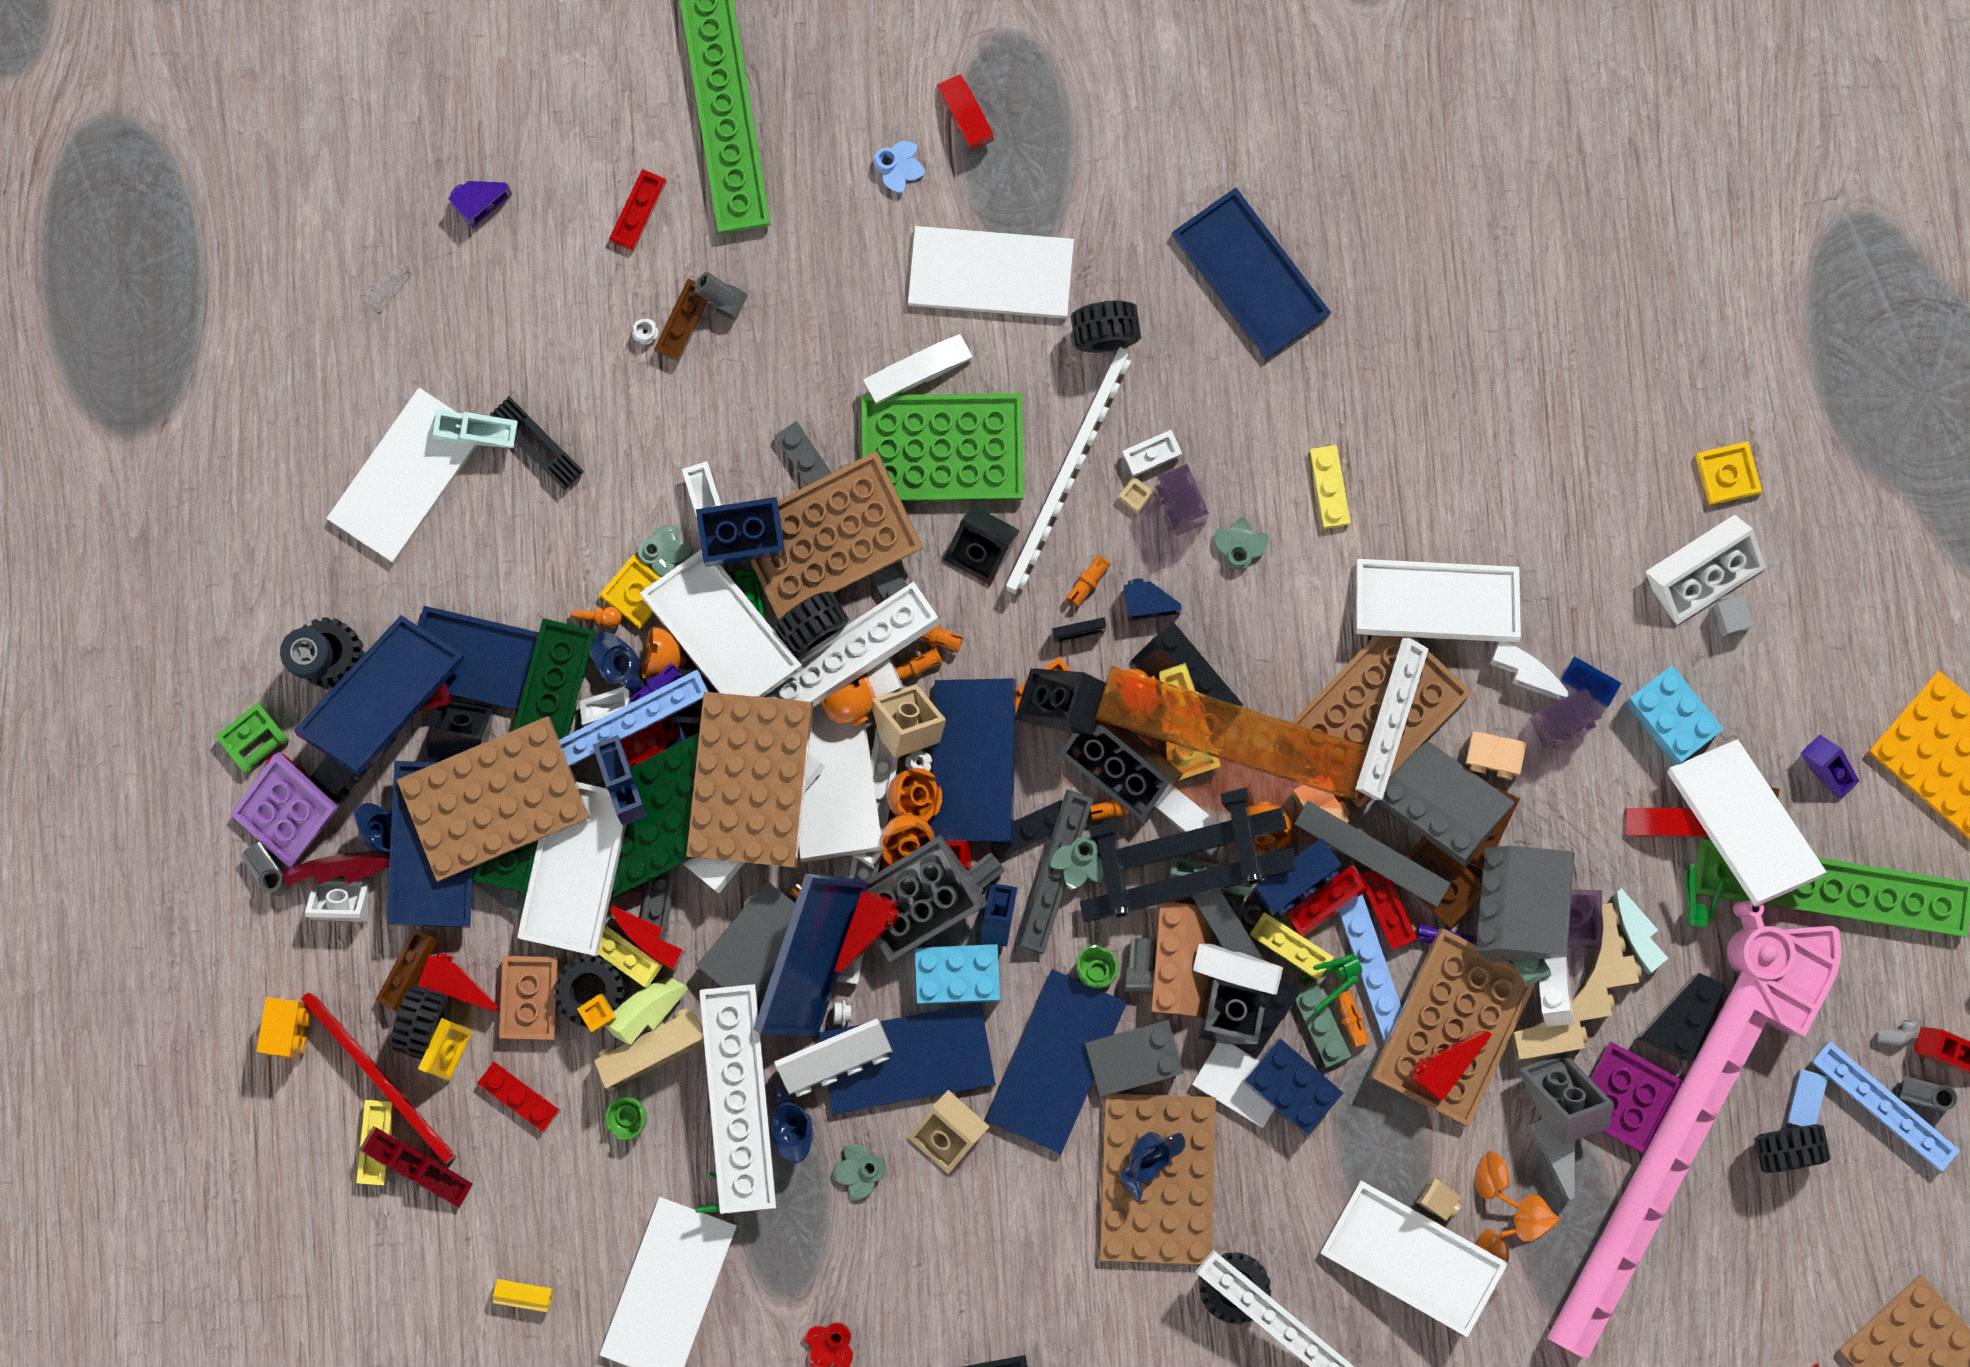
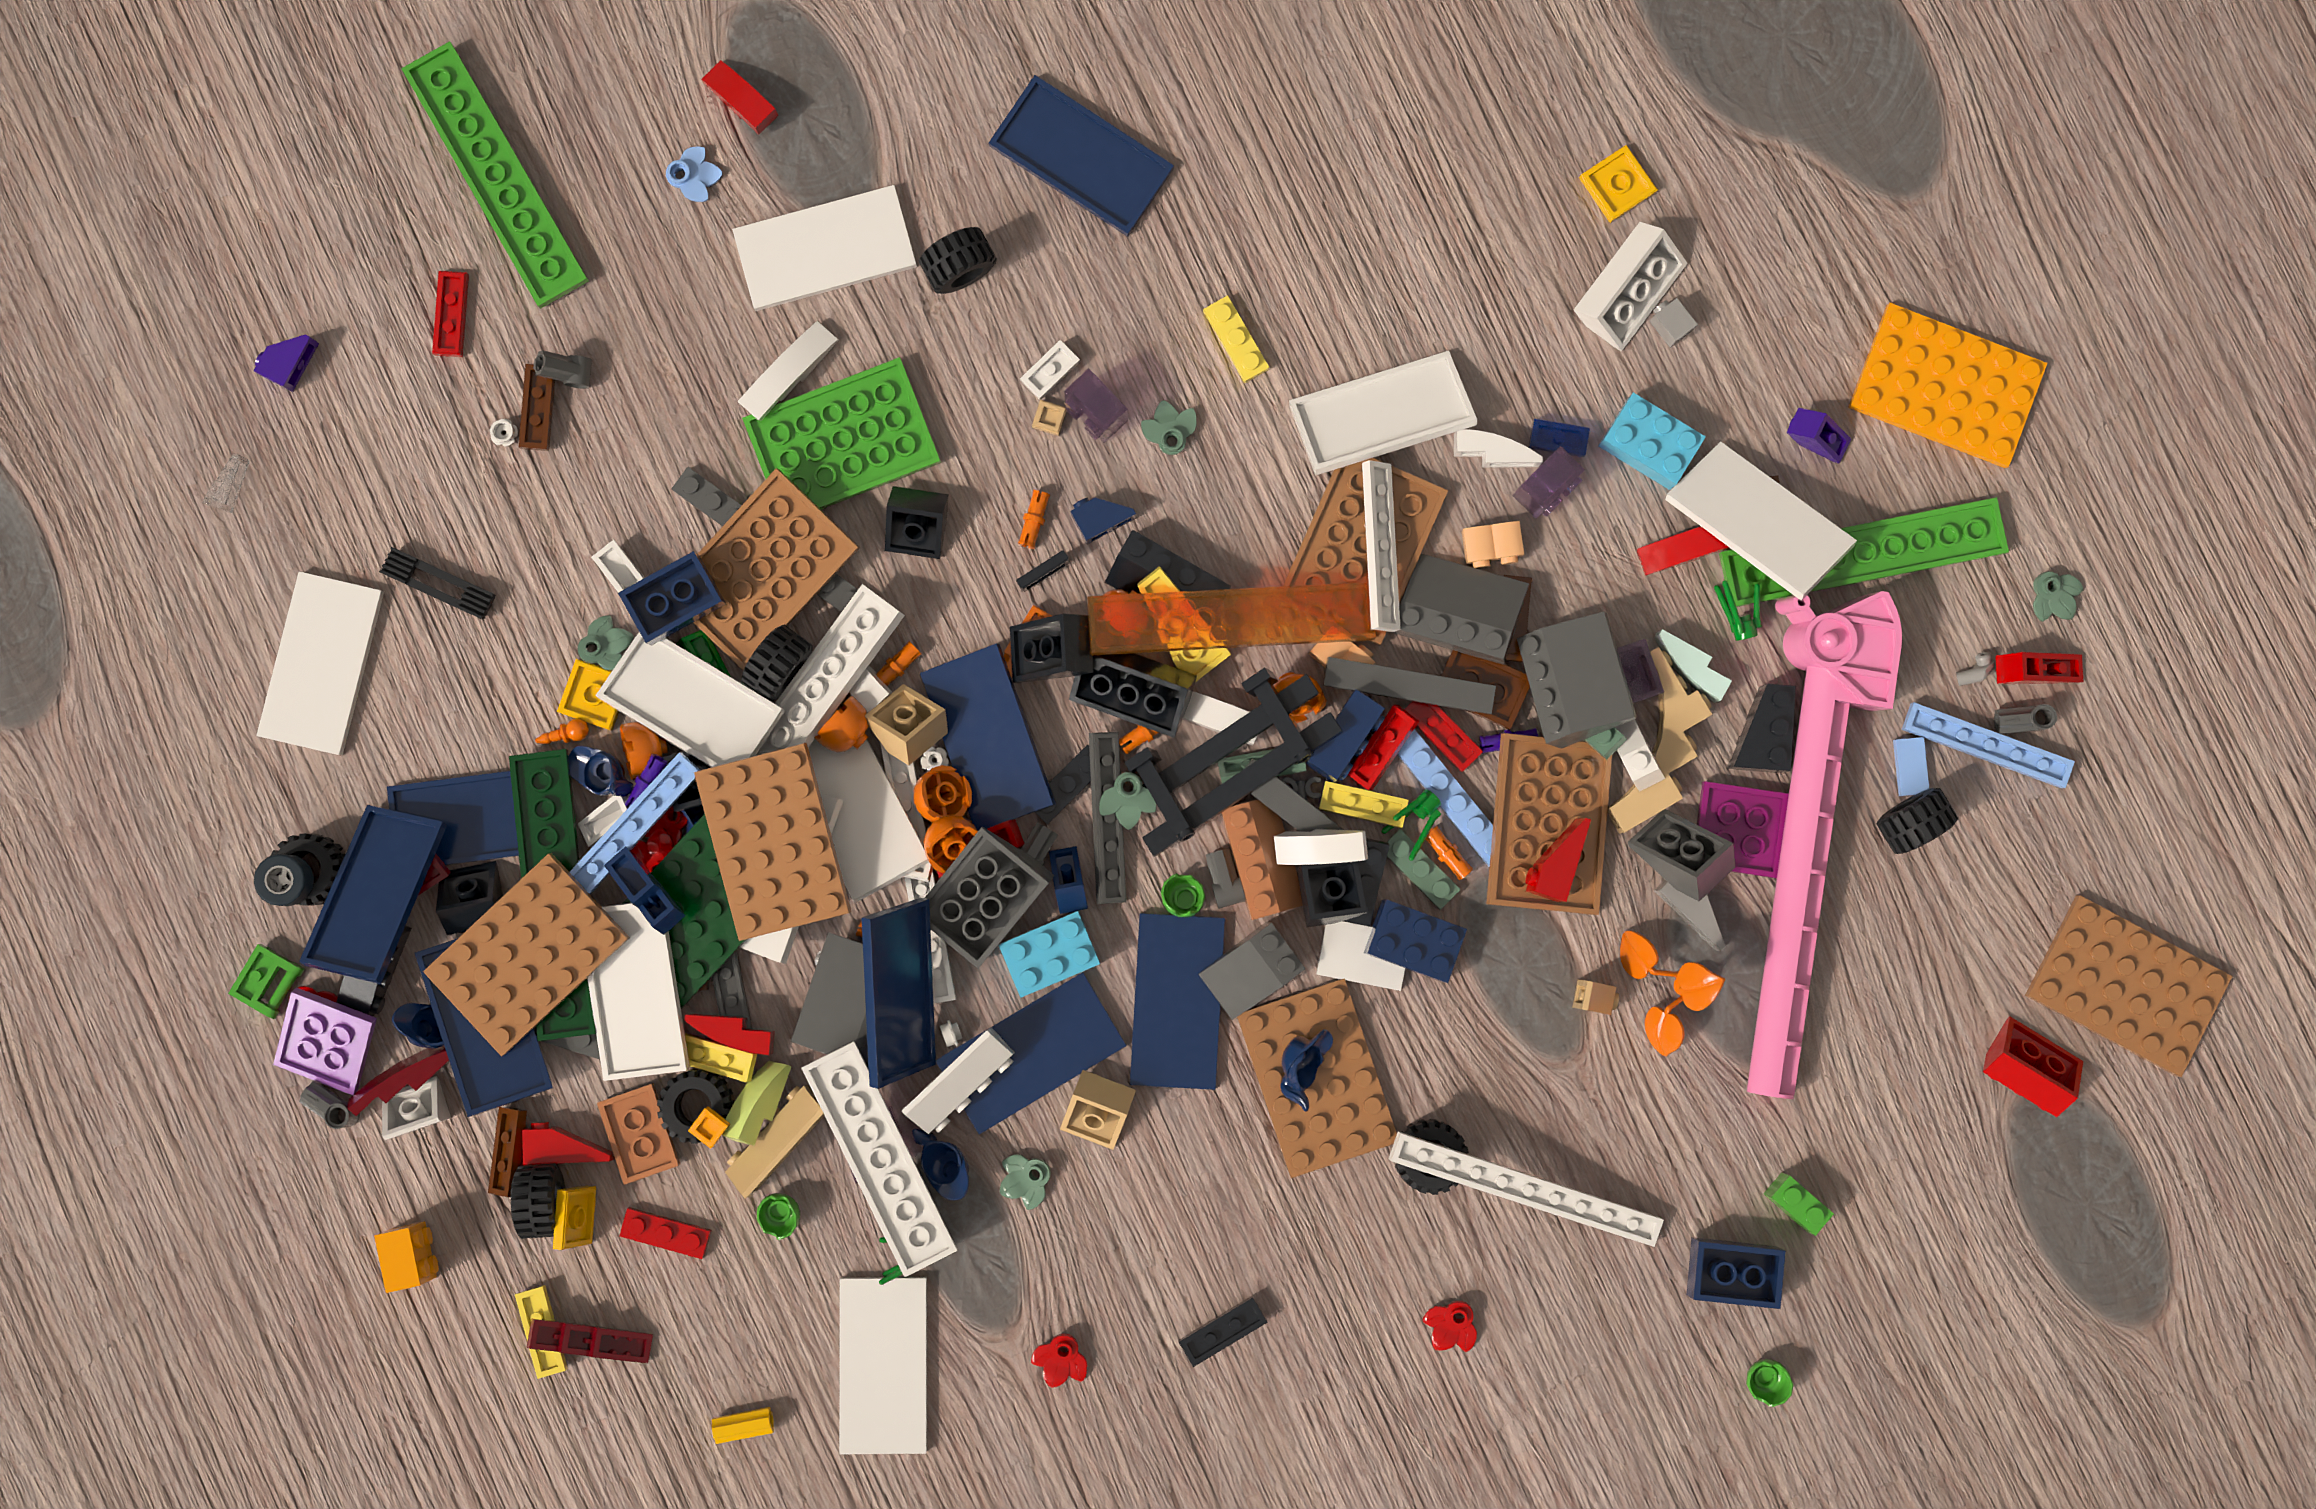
camera: 25 degrees left, 5 degrees up
red tile [301,992,456,1164] -> none
light aqua slope [432,409,518,448] -> none
red slope [834,891,899,972] -> none
orange pin [918,625,963,652] -> none
white plate [1006,347,1132,595] -> none
white tile [1321,1181,1509,1338] -> none

